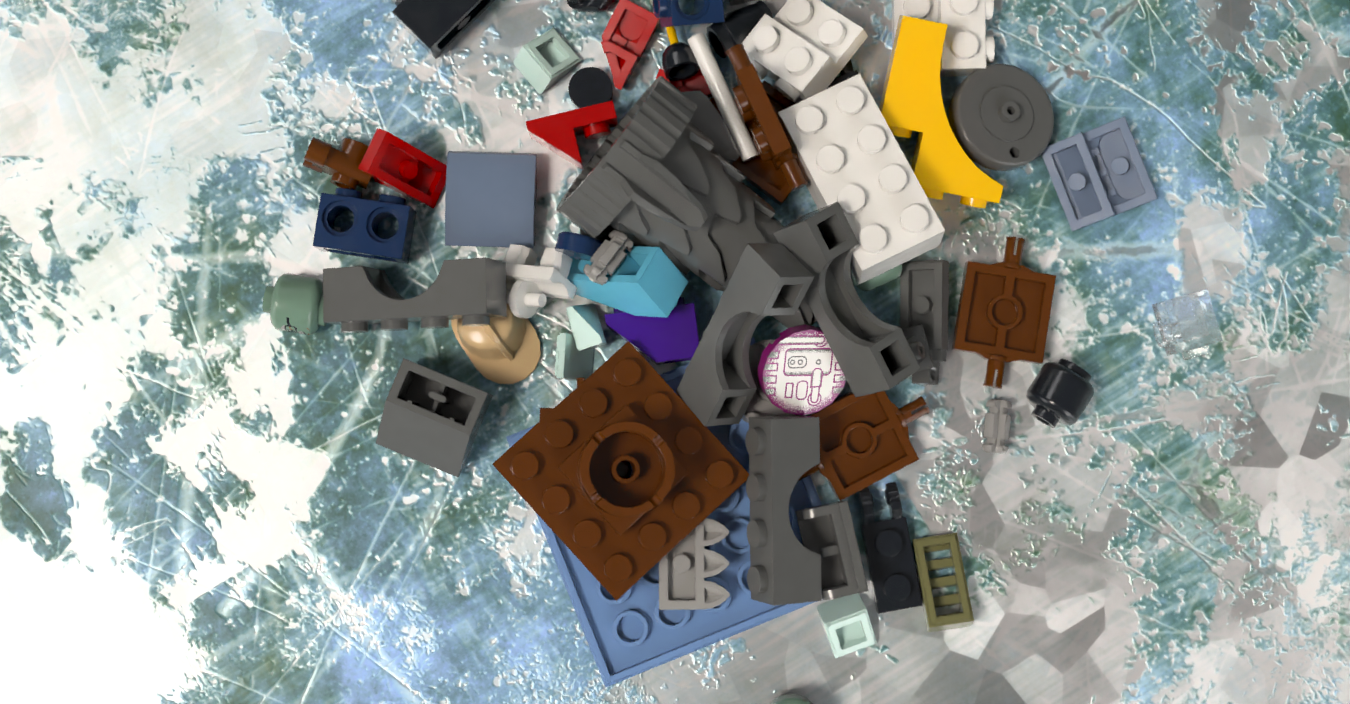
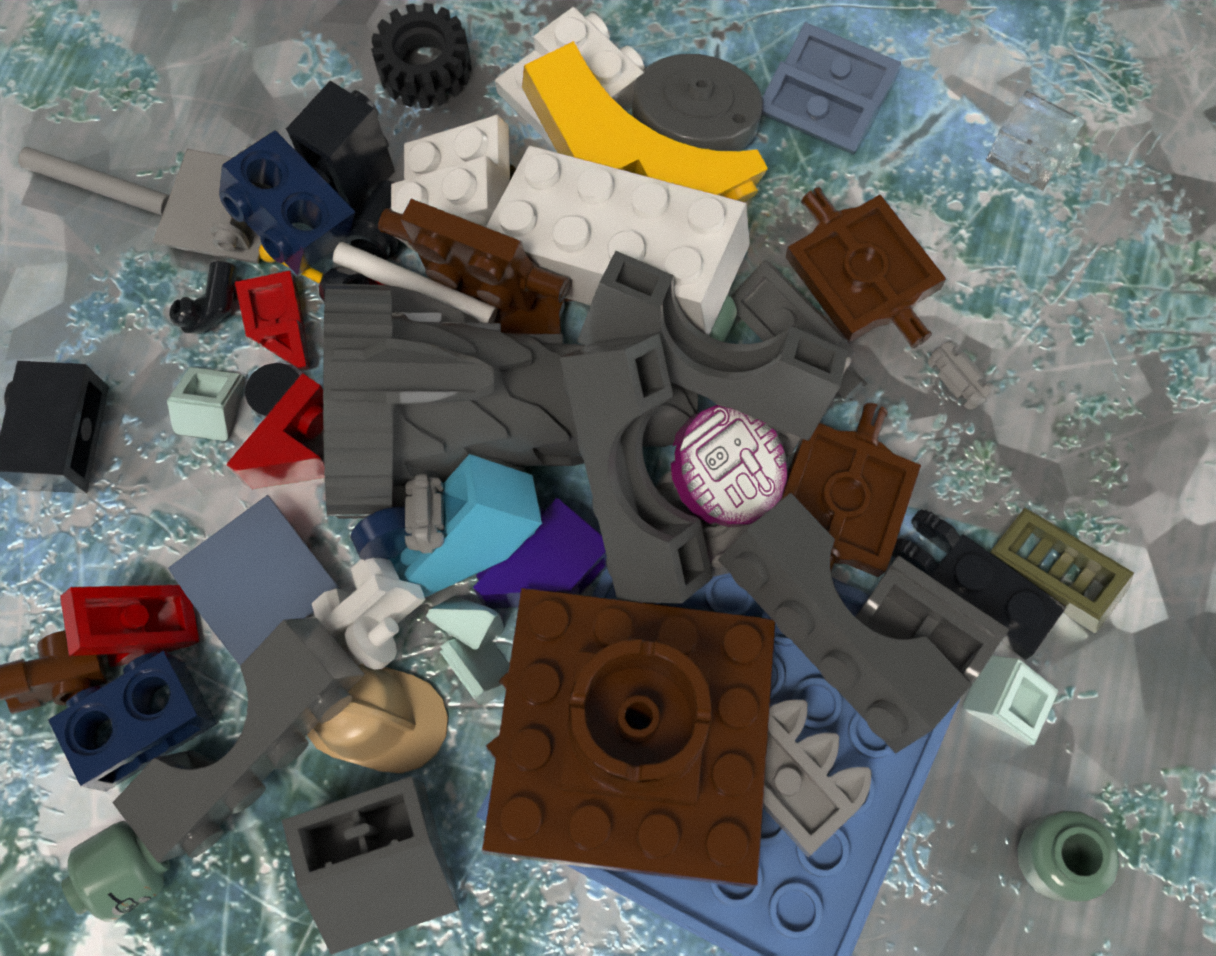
camera: 35 degrees left, 15 degrees down
black head [1026,359,1094,428] -> none

